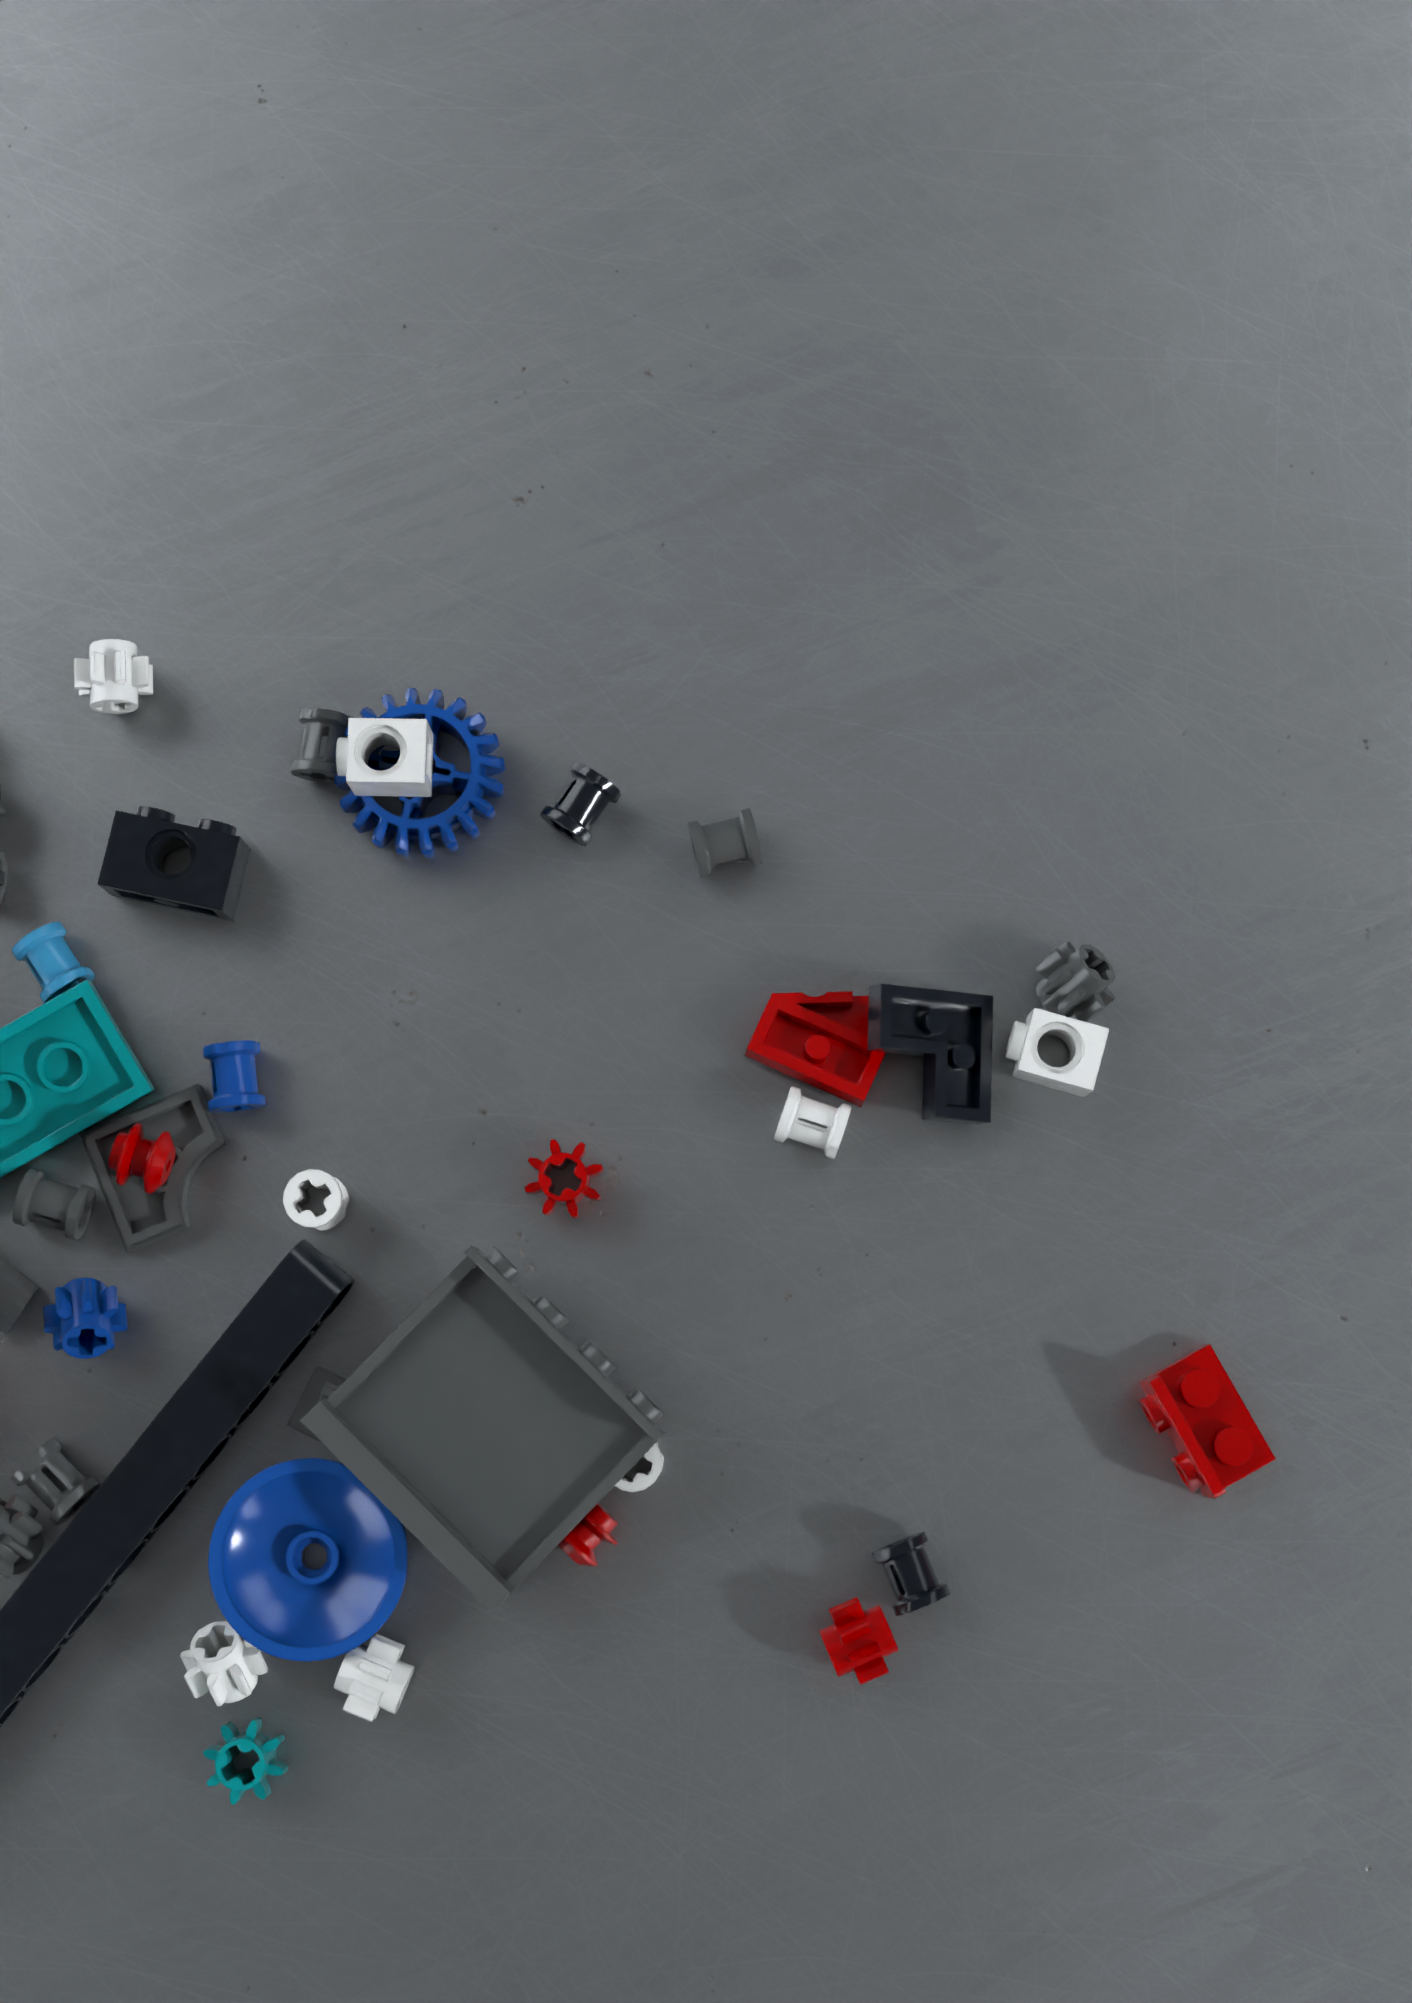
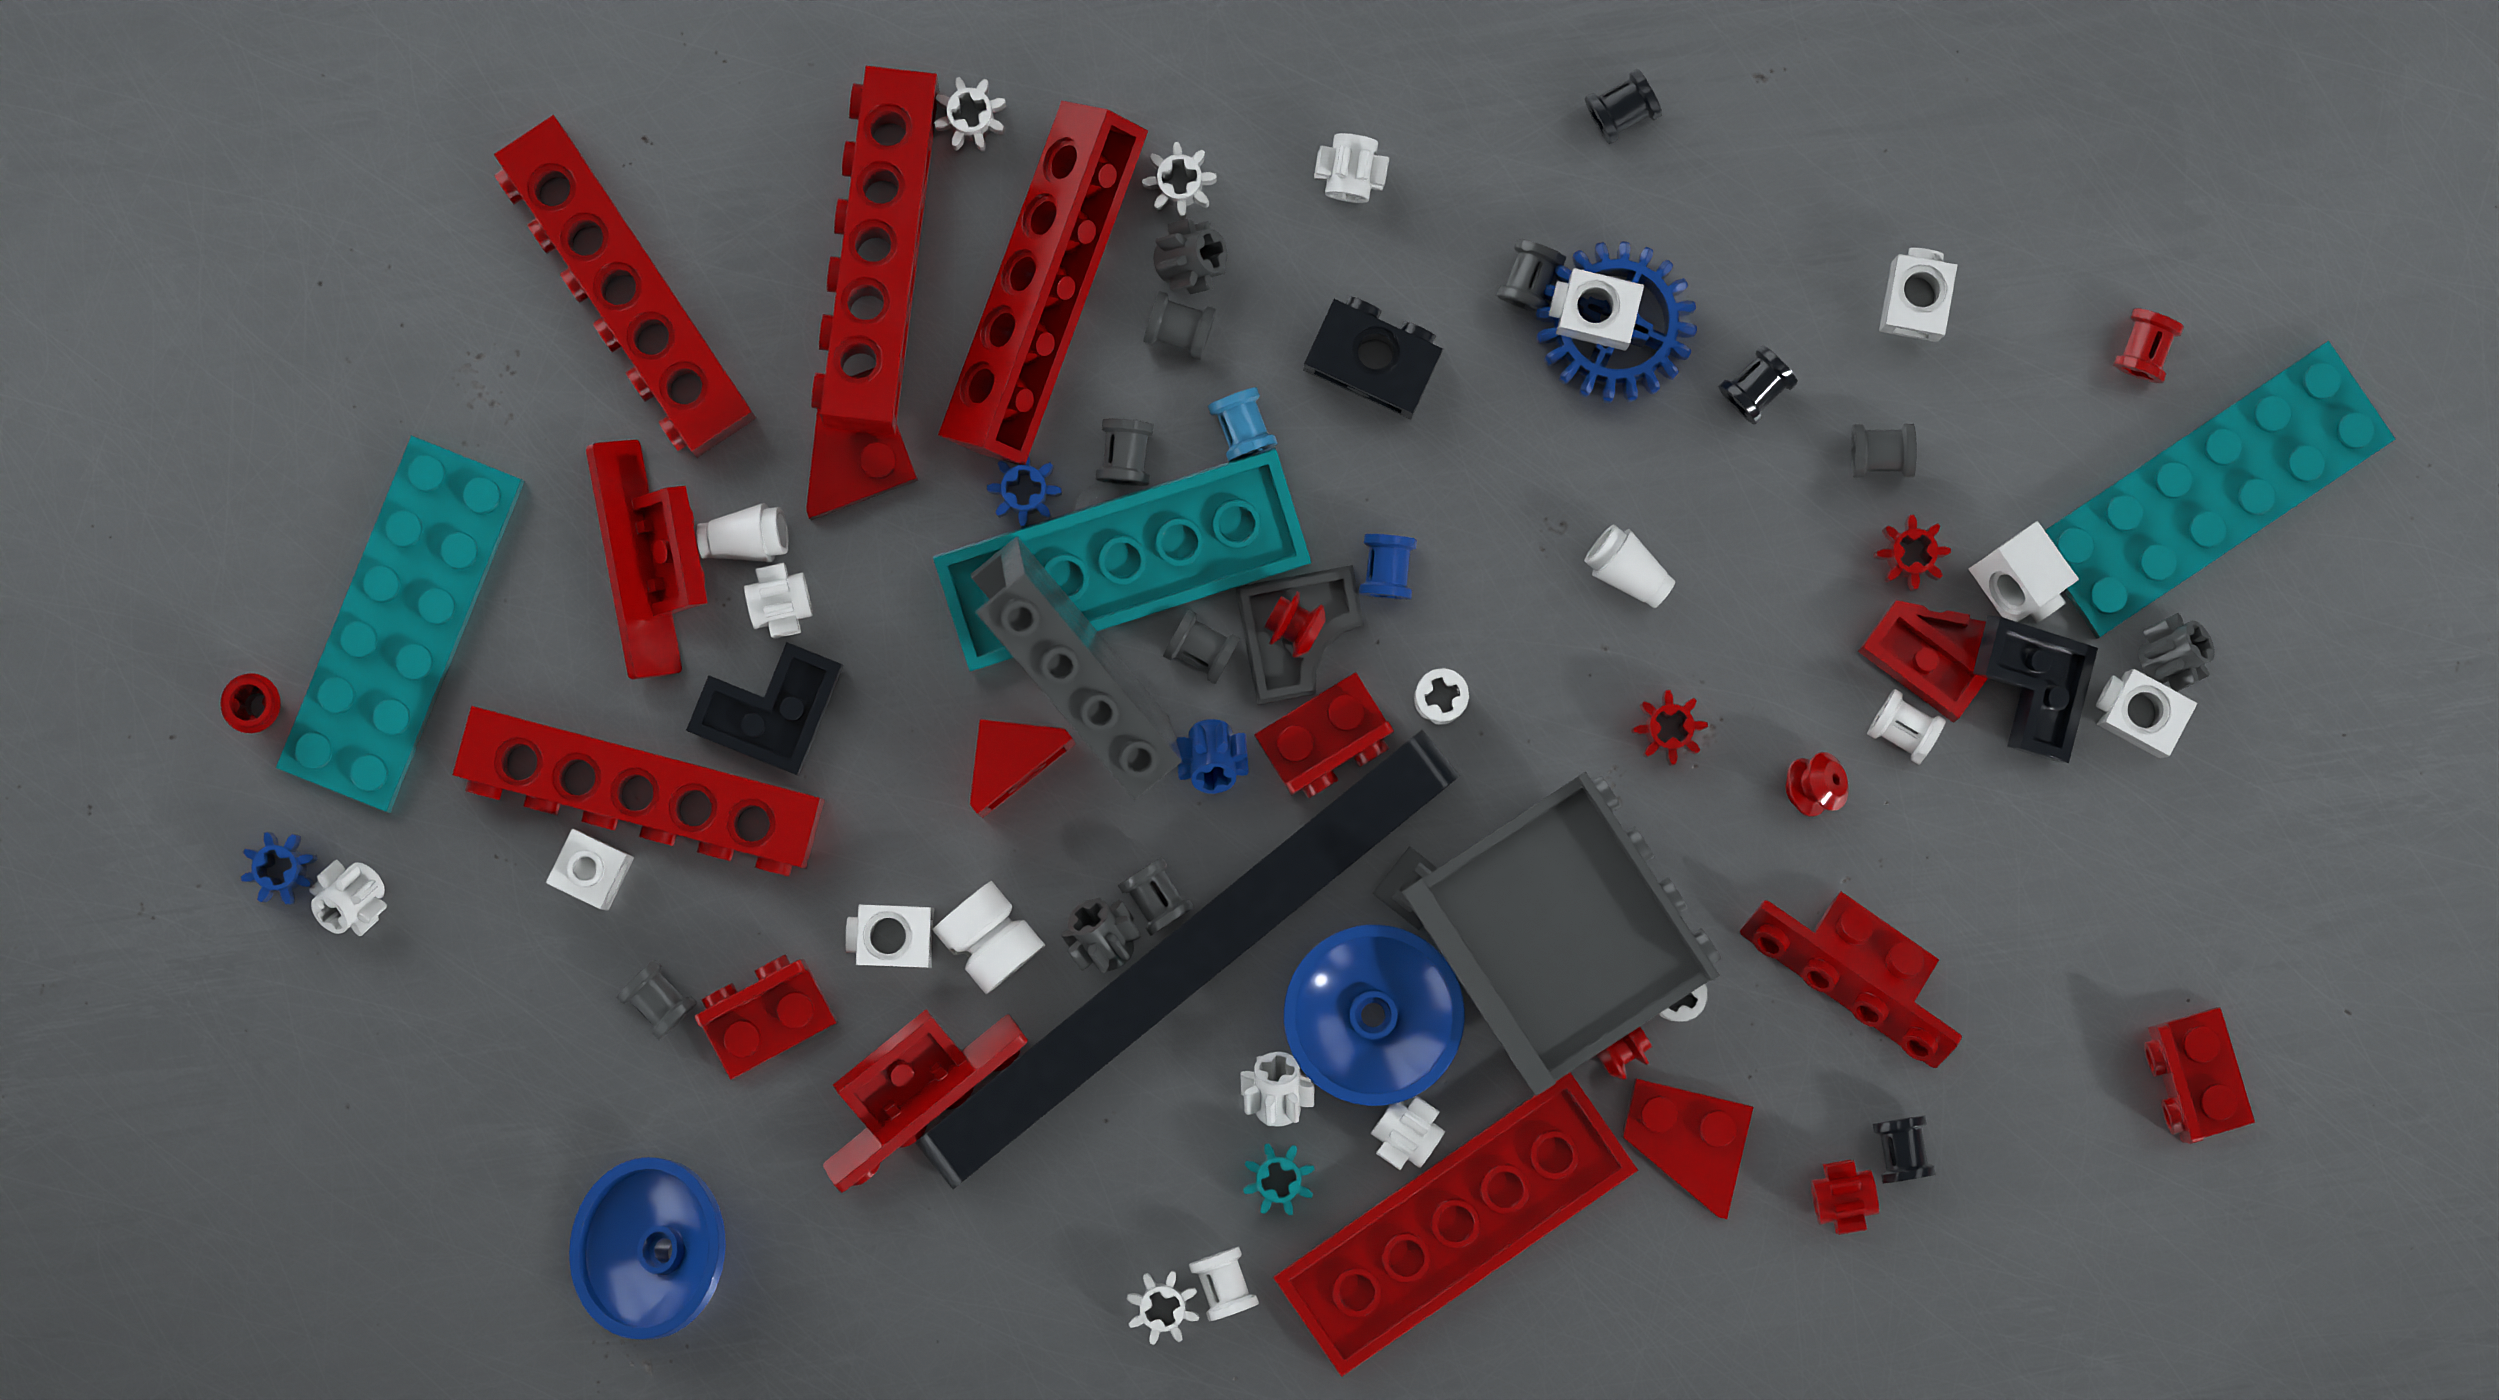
camera: 10 degrees right, 5 degrees up
none -> white gear [1126,1270,1199,1345]
none -> white bush [1189,1246,1259,1321]
none -> red bracket [1254,672,1394,799]
none -> red plate [1273,1072,1639,1377]
none -> white cone [1584,524,1676,609]
none -> black bush [1585,69,1662,144]
none -> red wing [1621,1078,1754,1219]
none -> red bracket [1740,891,1962,1068]
none -> red wheel [1785,752,1849,817]
none -> red gear [1874,515,1951,591]
none -> white brick [1879,248,1958,342]
none -> white brick [1968,521,2079,624]
none -> teal plate [2044,341,2396,639]
none -> red bush [2113,308,2184,384]

